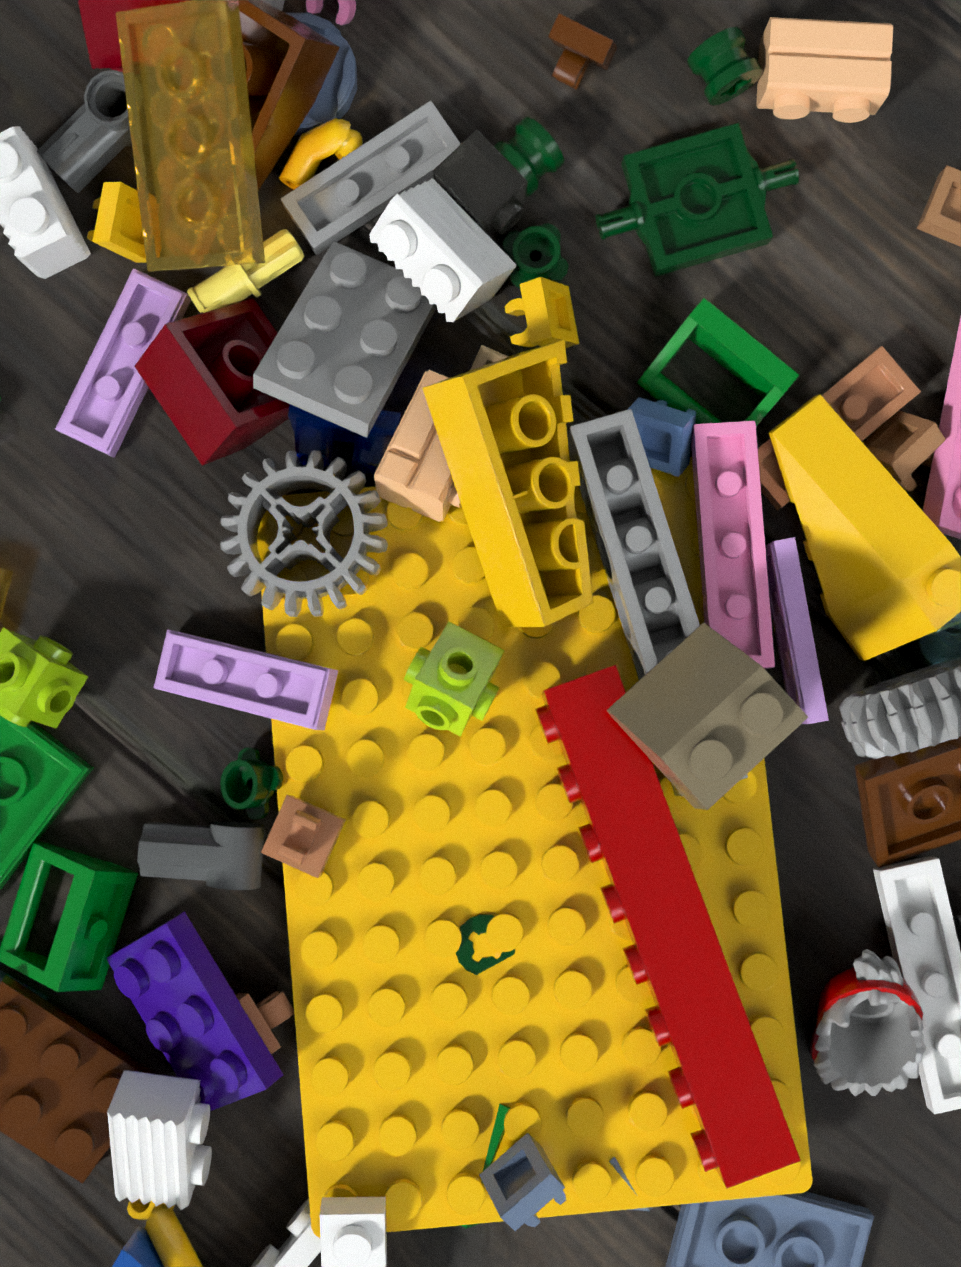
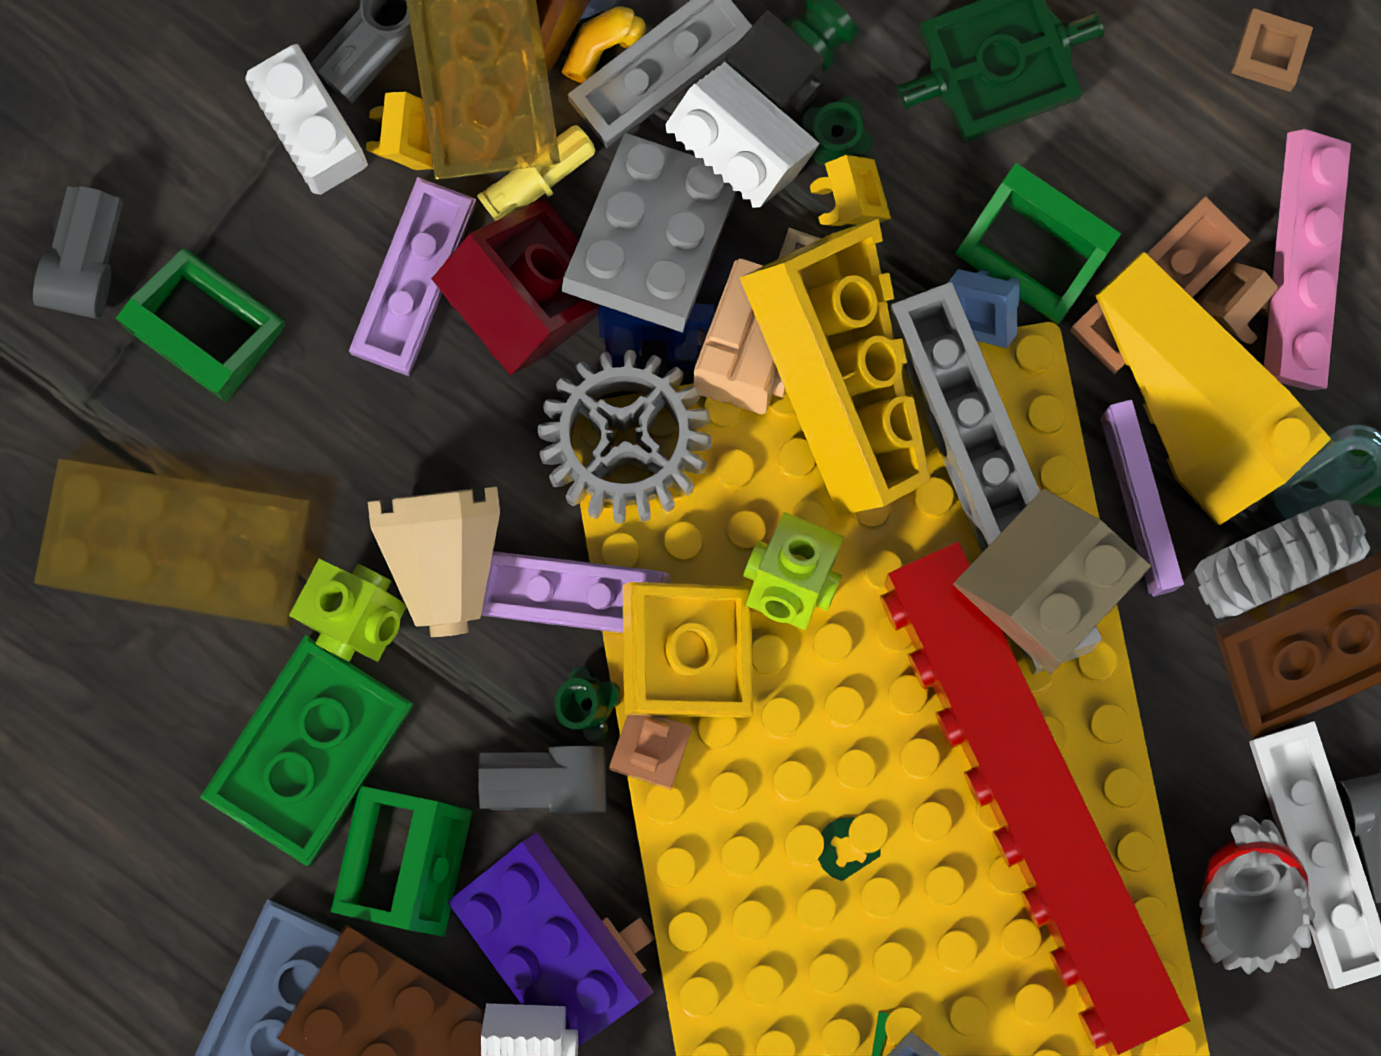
camera: 10 degrees left, 5 degrees down
bright pink plate [691,421,775,669] -> none
none -> tan cone [368,486,500,637]
none -> yellow tile [623,582,754,718]

